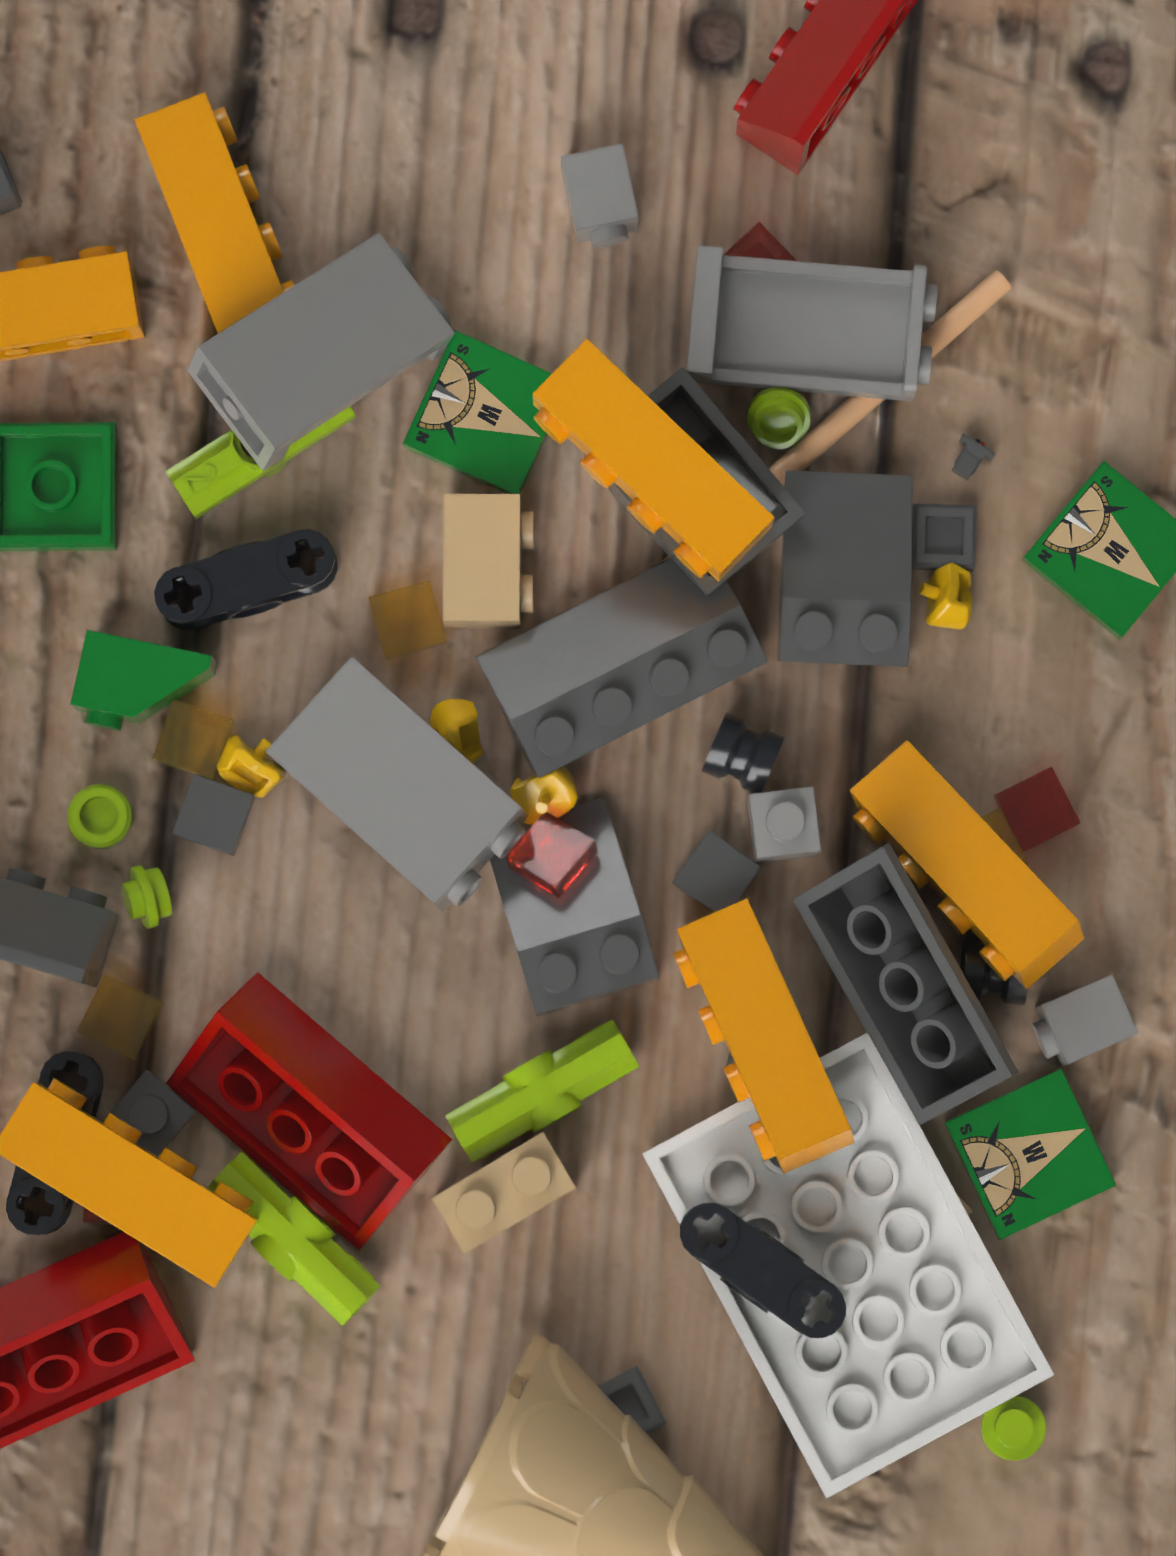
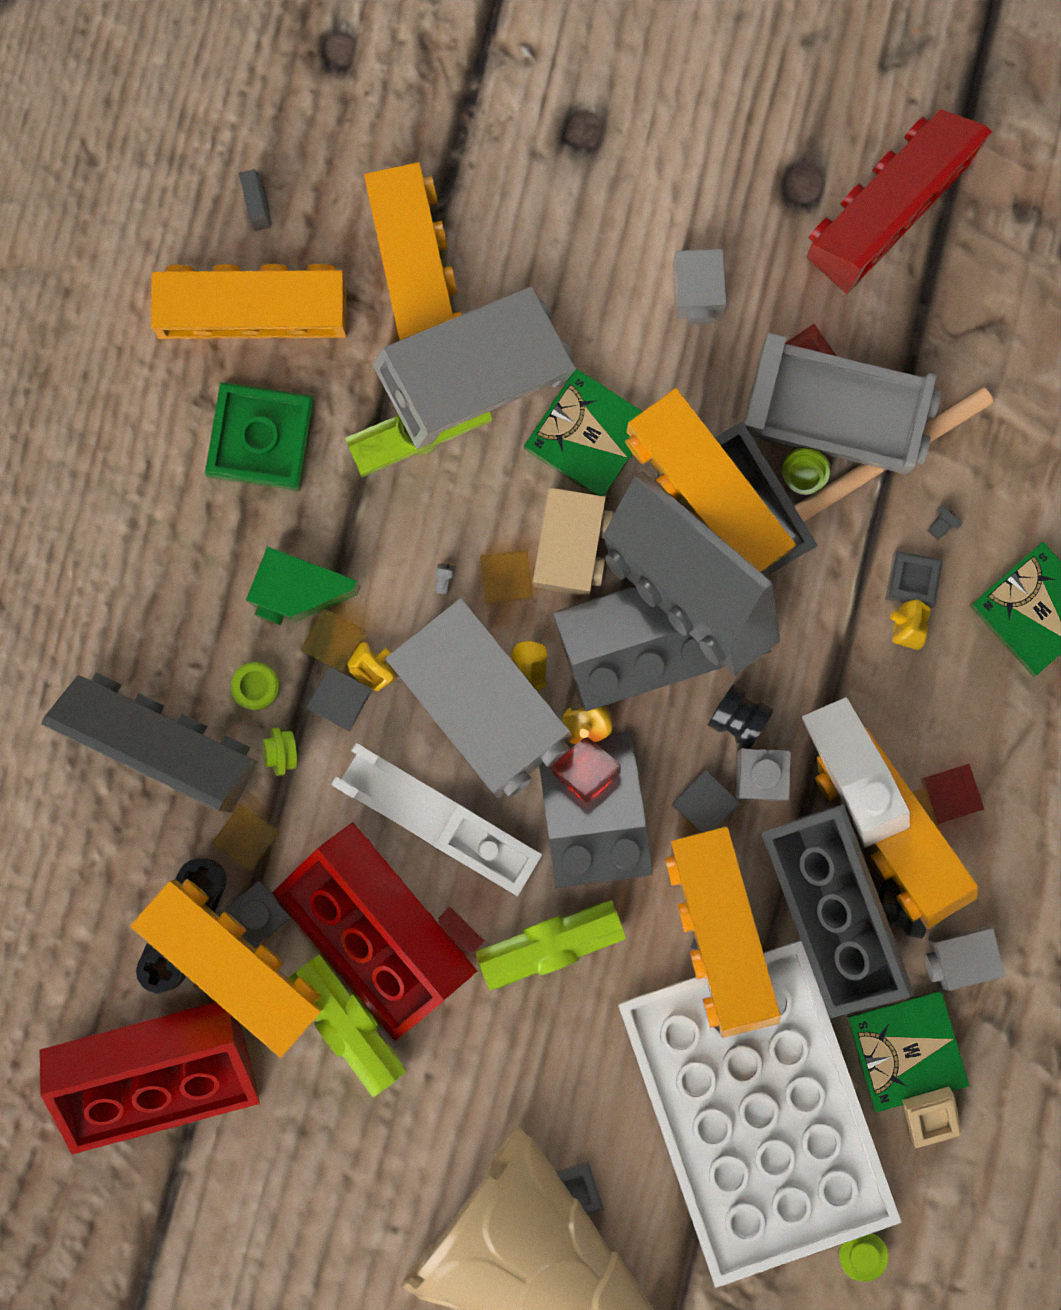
camera: 10 degrees right, 0 degrees up
black piece [154,529,338,631] -> none
tan brick [431,1132,577,1254] -> none
black piece [680,1203,846,1338] -> none
dark grey slope [777,470,913,667] -> none
none -> white piece [331,743,542,896]
none -> piece [435,563,455,594]
none -> clear red tile [437,905,485,953]
none -> dark grey slope [604,471,780,676]
none -> white slope [802,697,910,848]
none -> tan tile [902,1087,962,1149]

